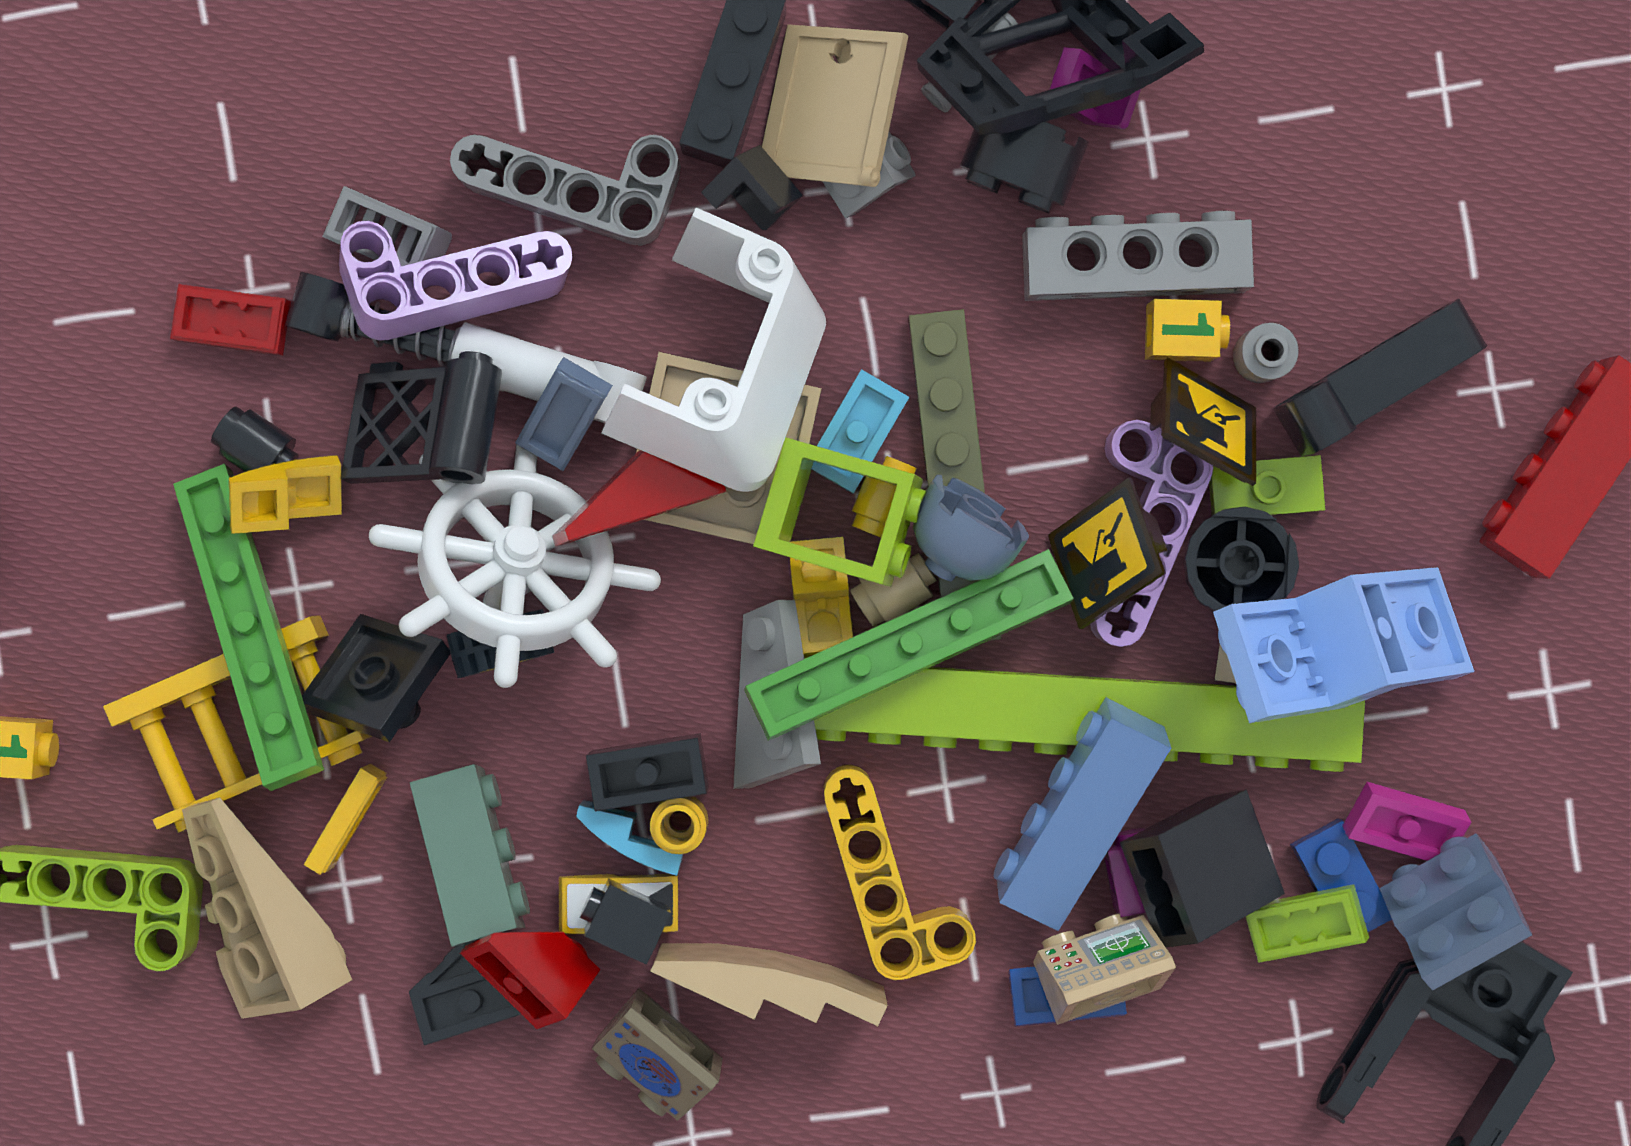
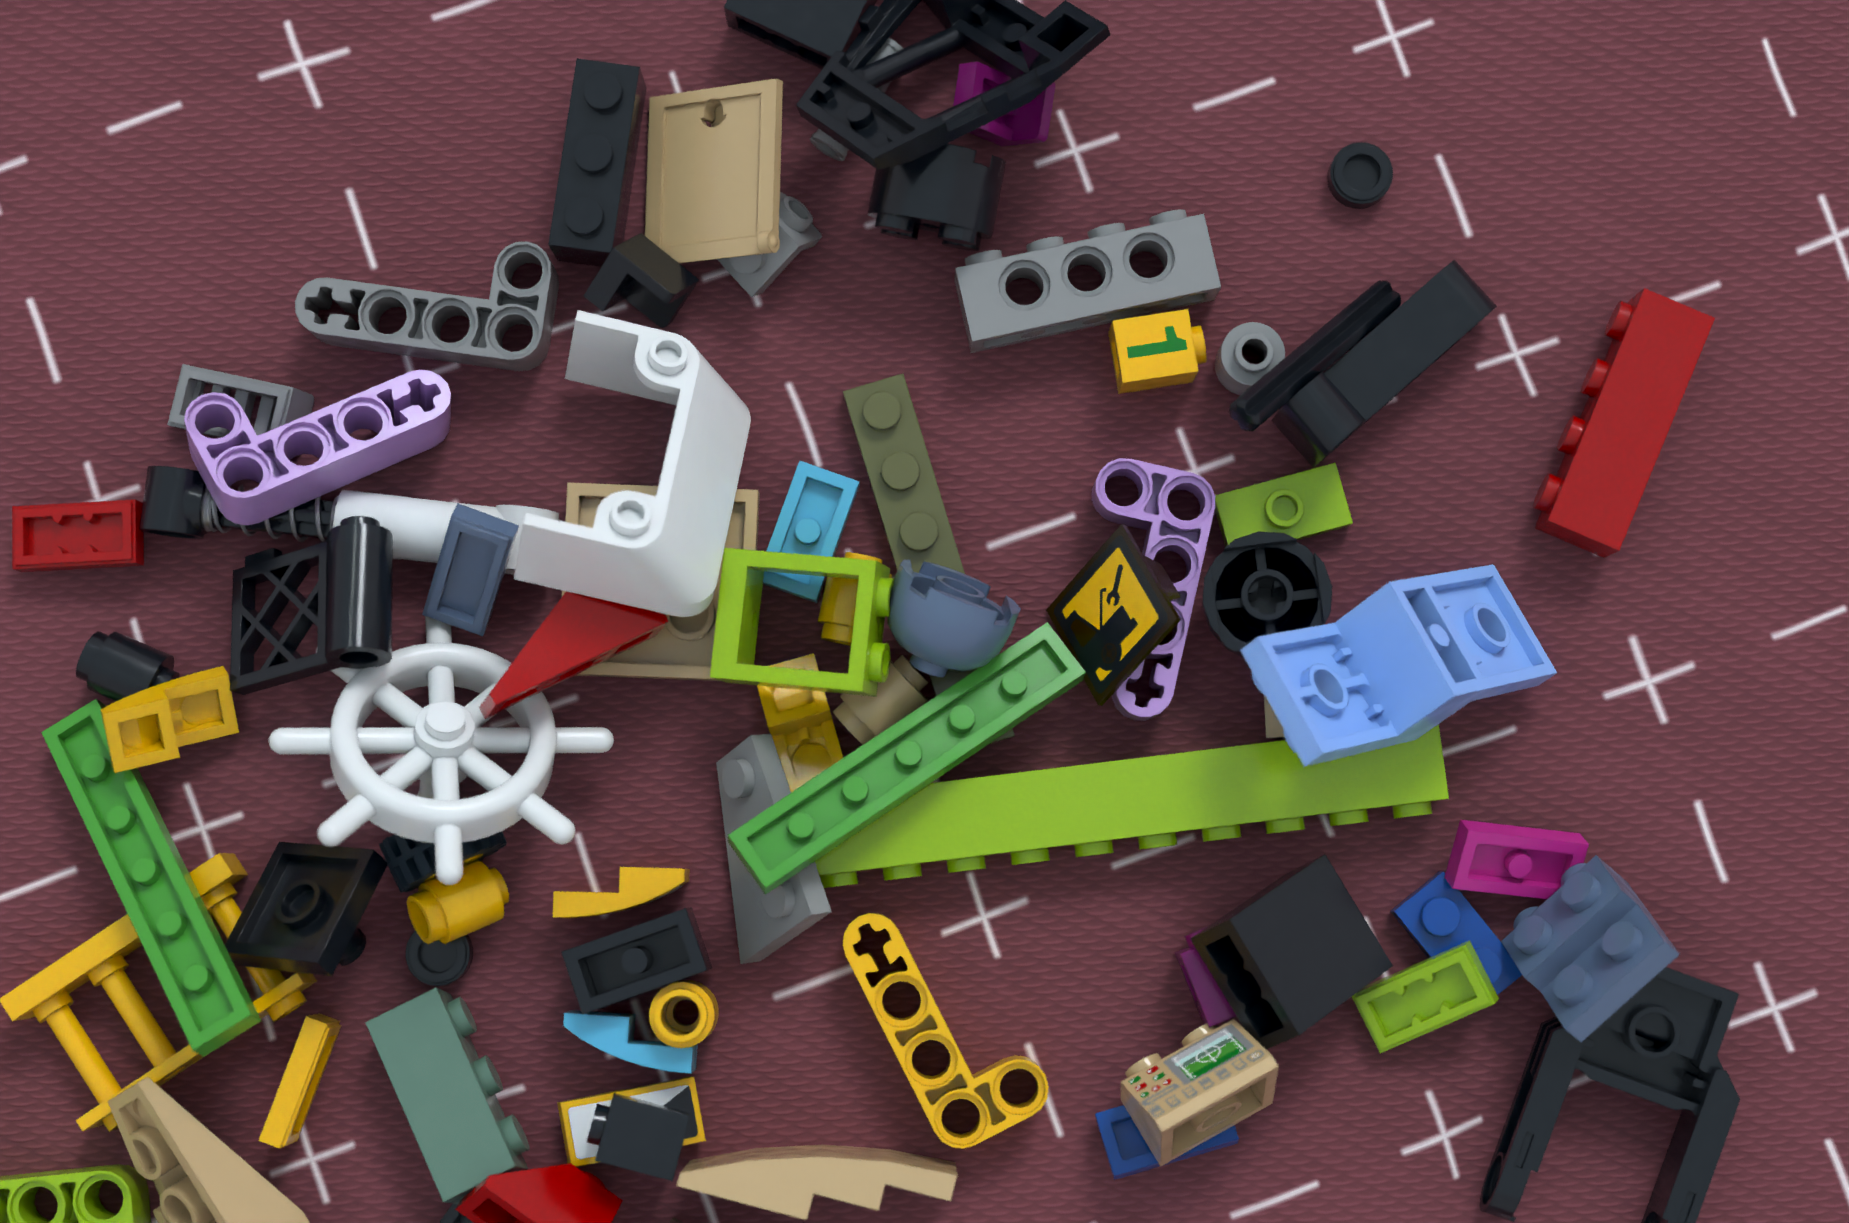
camera: 15 degrees left, 5 degrees down
medium blue brick [993,697,1171,931] -> none
piece [1150,357,1256,486] -> none
none -> black tile [405,931,473,986]
none -> yellow brick [407,860,509,944]
none -> yellow slope [553,867,690,918]
none -> black axle [1229,281,1401,431]
none -> black tile [1327,142,1393,209]

